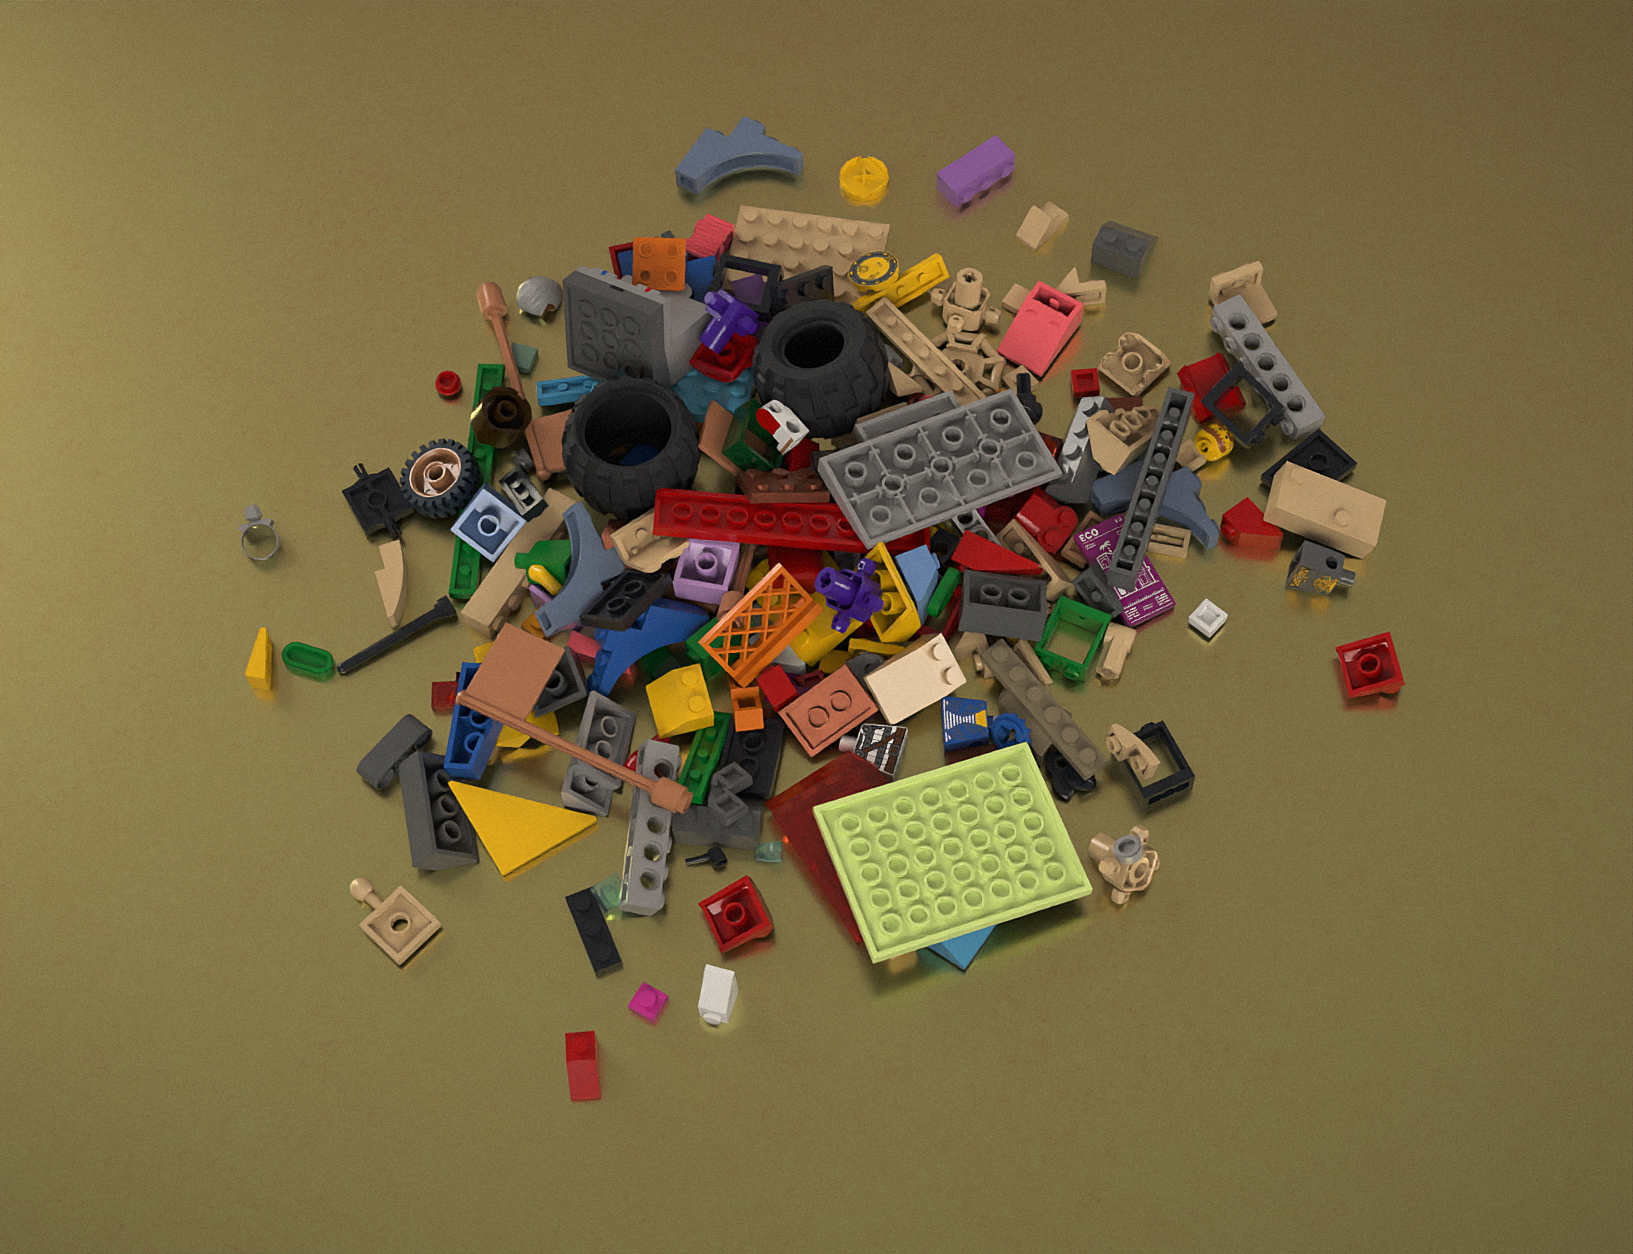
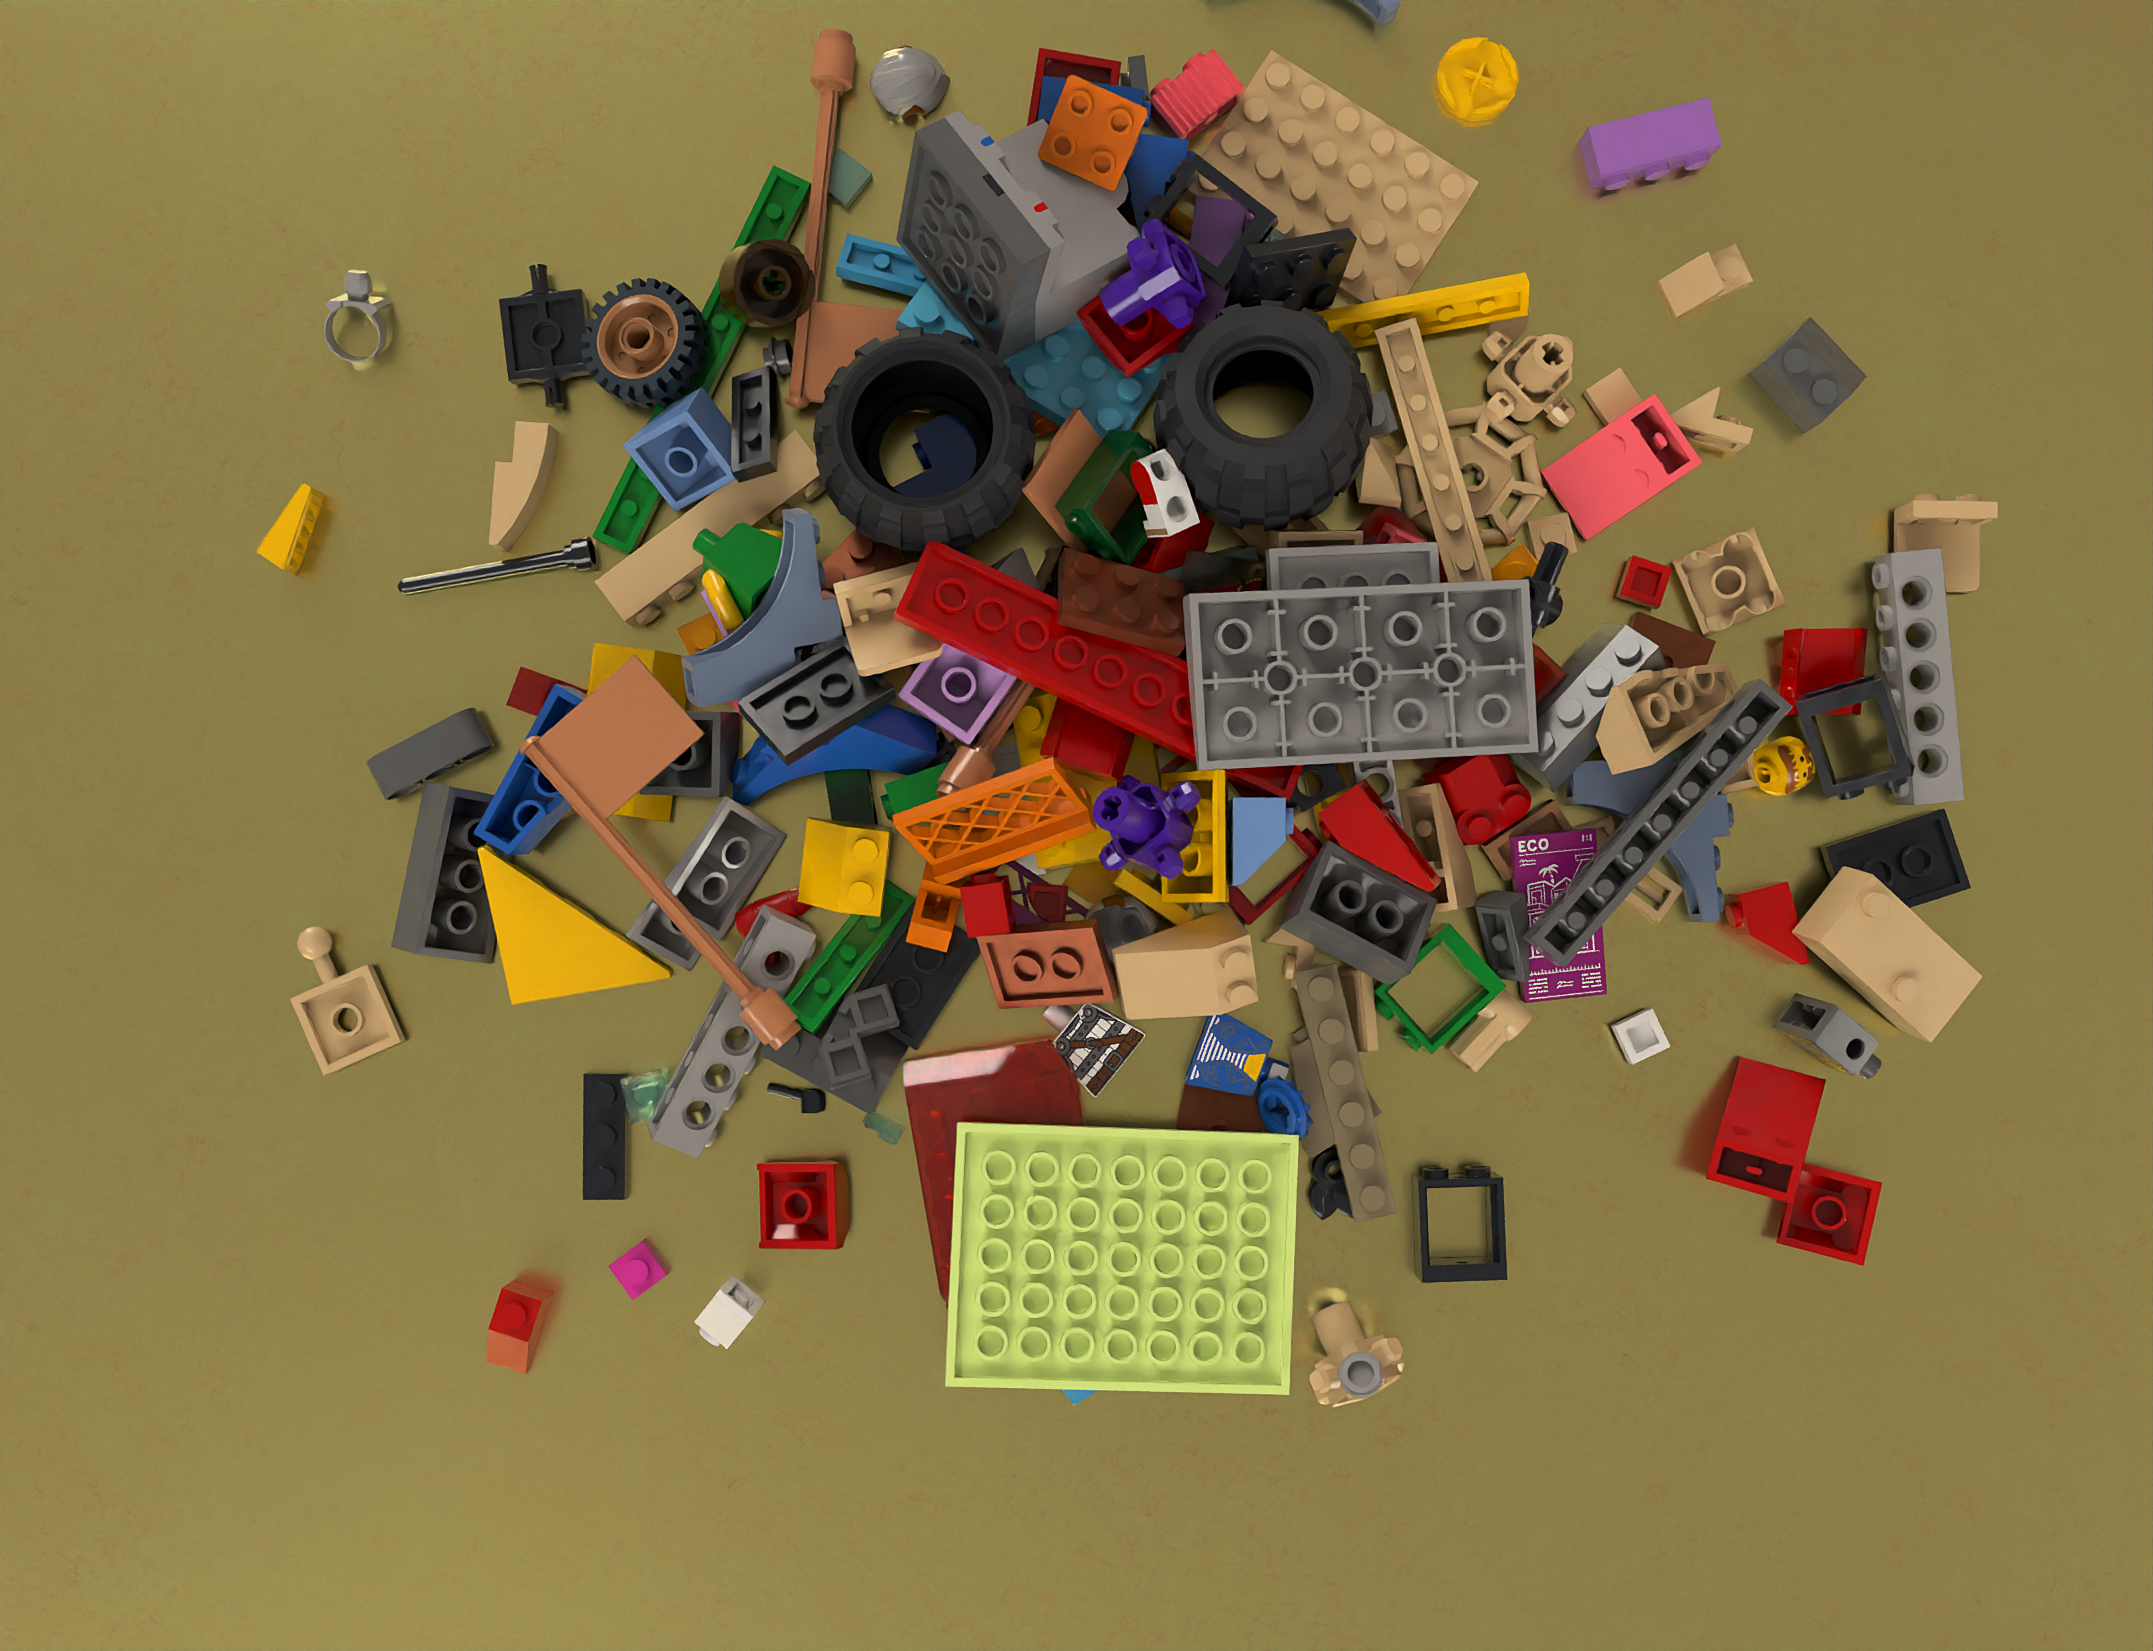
camera: 15 degrees right, 25 degrees up
green tile [281,642,335,678] -> none
red plate [435,370,462,396] -> none
tile [849,251,900,292] -> none
green tile [927,567,961,618] -> none
tan slope [1104,723,1161,780] -> none
none -> red slope [1706,1057,1826,1204]

